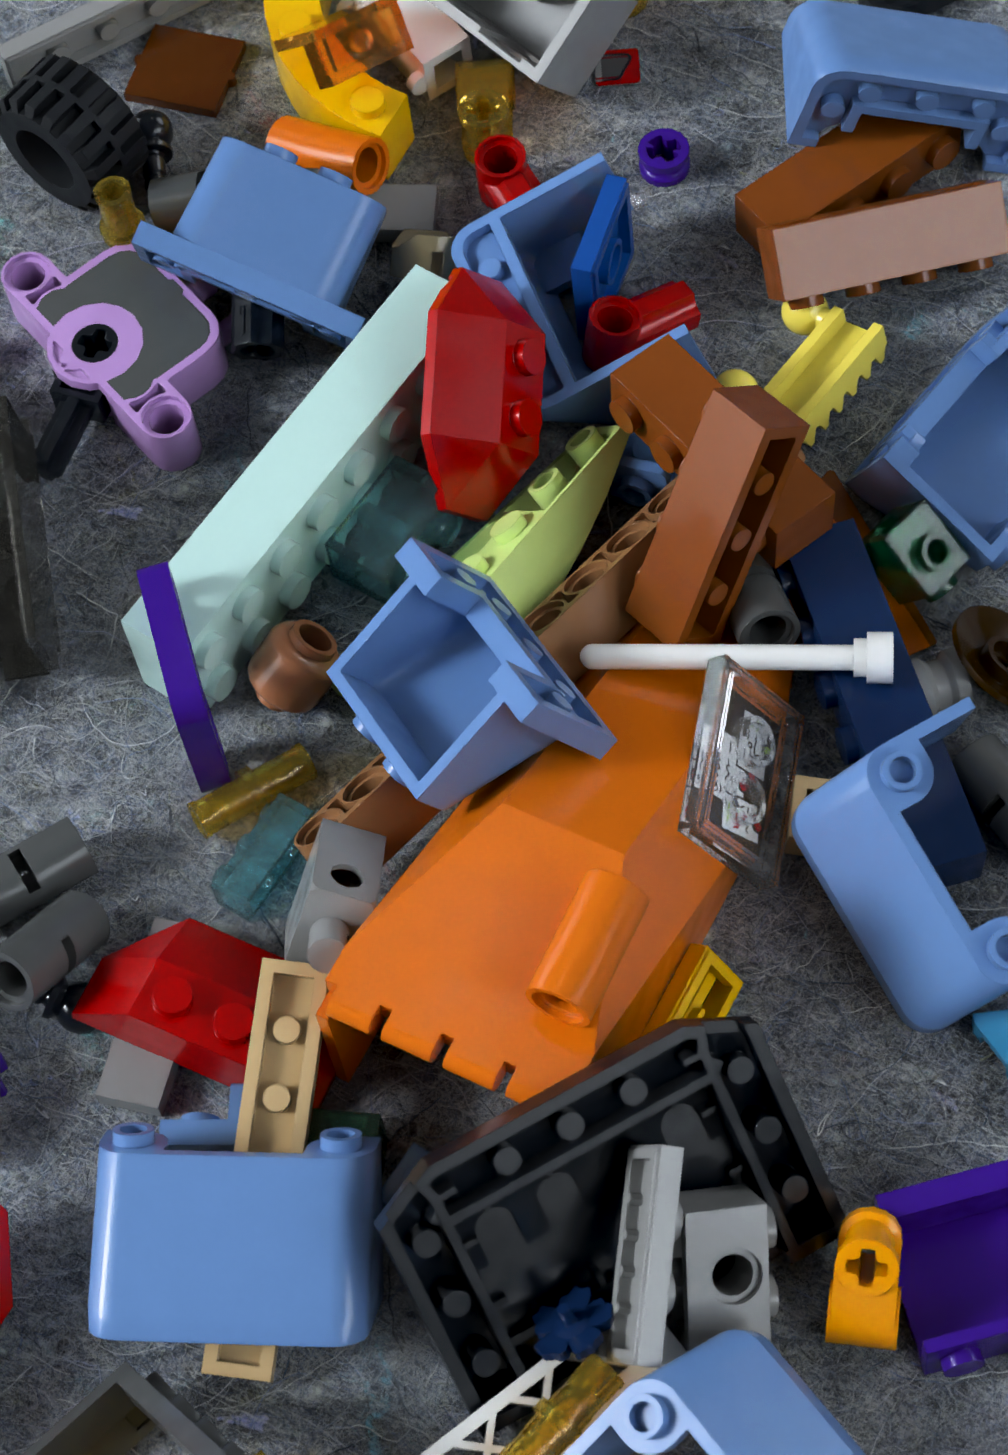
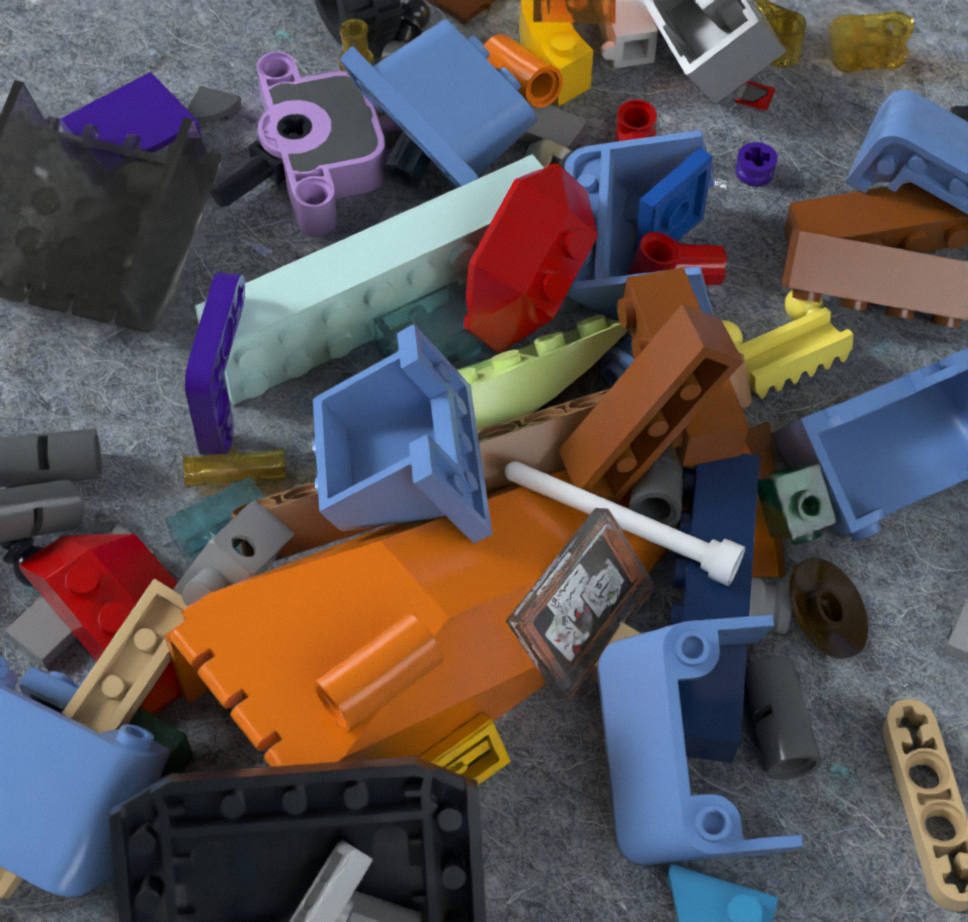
camera: 15 degrees right, 5 degrees down
nougat head [247,619,339,713] -> none
clear yellow piece [455,58,516,164] -> none

